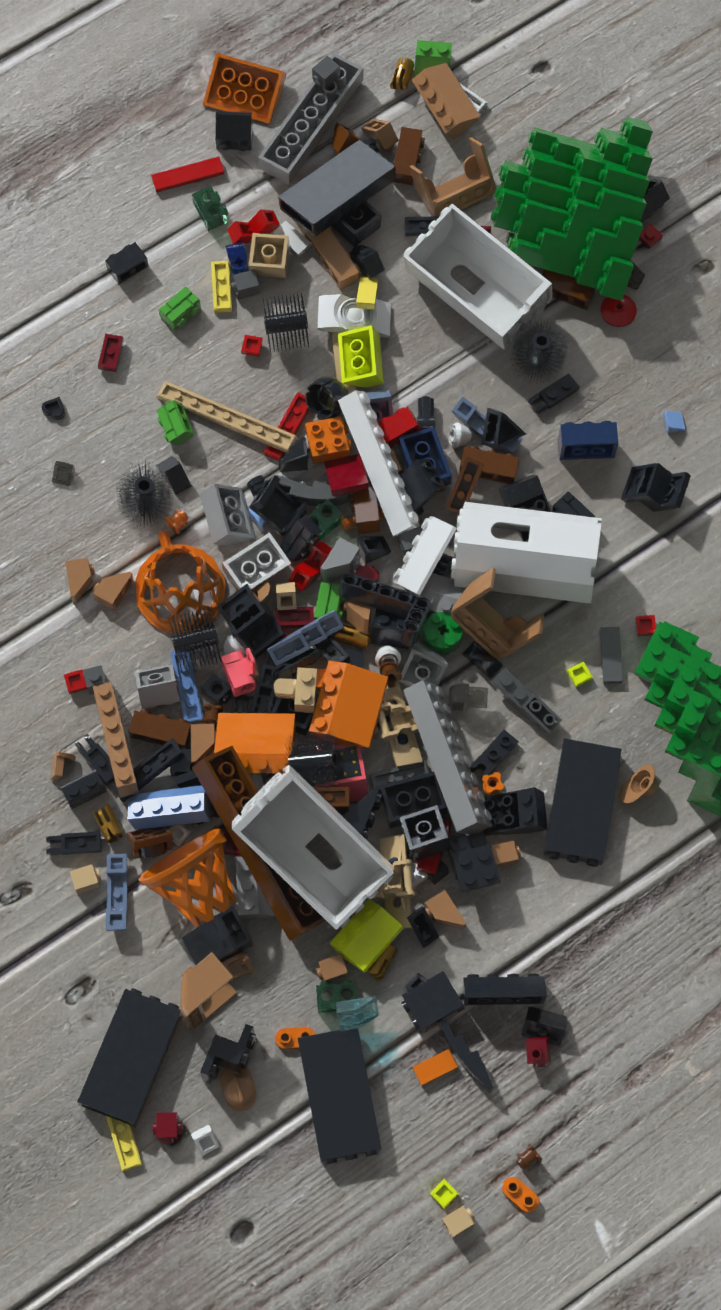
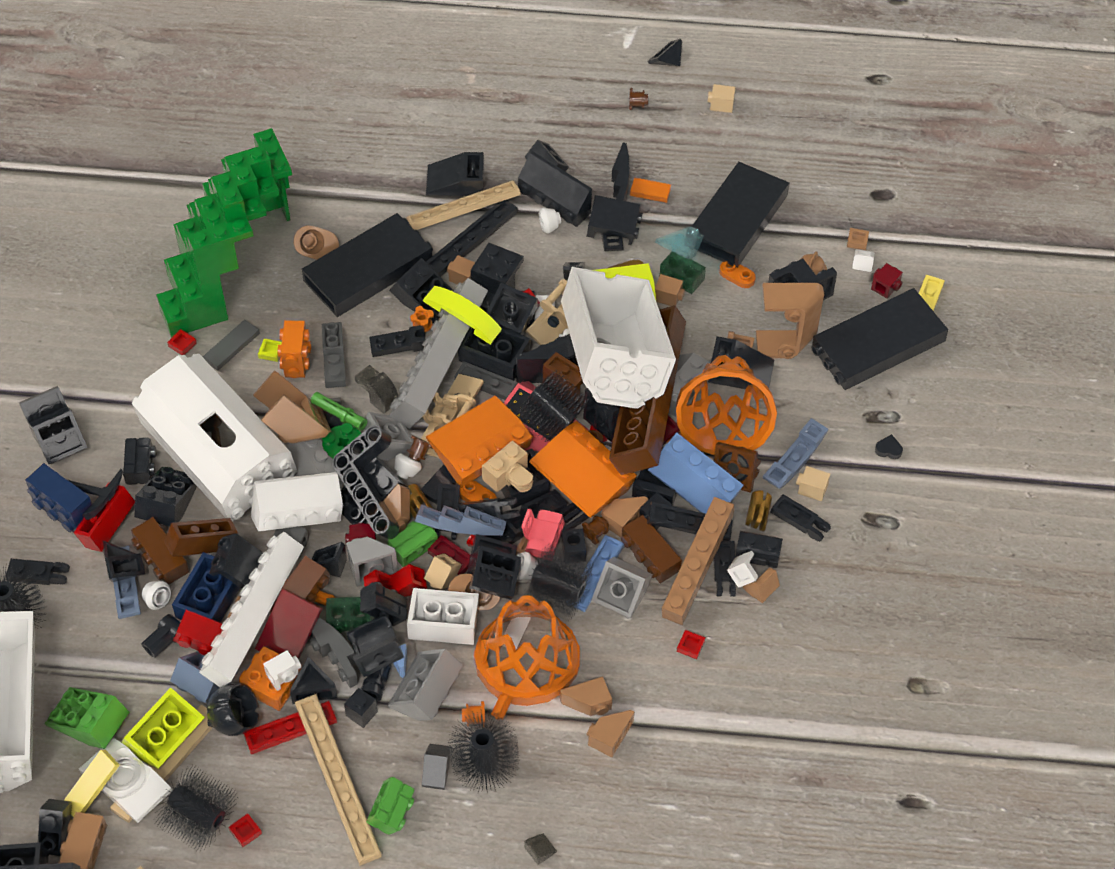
camera: 140 degrees left, 15 degrees down
dark grey brick [83,665,106,695] -> none
medium nougat slope [424,890,466,929] -> none
neon yellow tile [430,1179,459,1209] -> none
orange plate [502,1177,539,1213] -> none
dark red brick [526,1037,551,1068] -> none
none -> bright green slope [44,687,129,749]
none -> black piece [68,469,123,520]
none -> red brick [74,482,135,552]
none -> white brick [264,651,301,691]
none -> orange brick [278,320,311,378]
none -> bright green pin [311,392,368,431]
none -> black brick [344,687,378,728]
none -> tan tile [406,180,521,230]
none -> neon yellow slope [423,286,502,345]
none -> black slope [426,152,484,196]
none -> black plate [426,200,518,277]
none -> white cone [539,208,561,234]
none -> black slope [647,38,682,66]
none -> white panel [727,551,758,588]
none -> medium nougat plate [847,228,869,250]
none -> black tile [875,434,903,459]

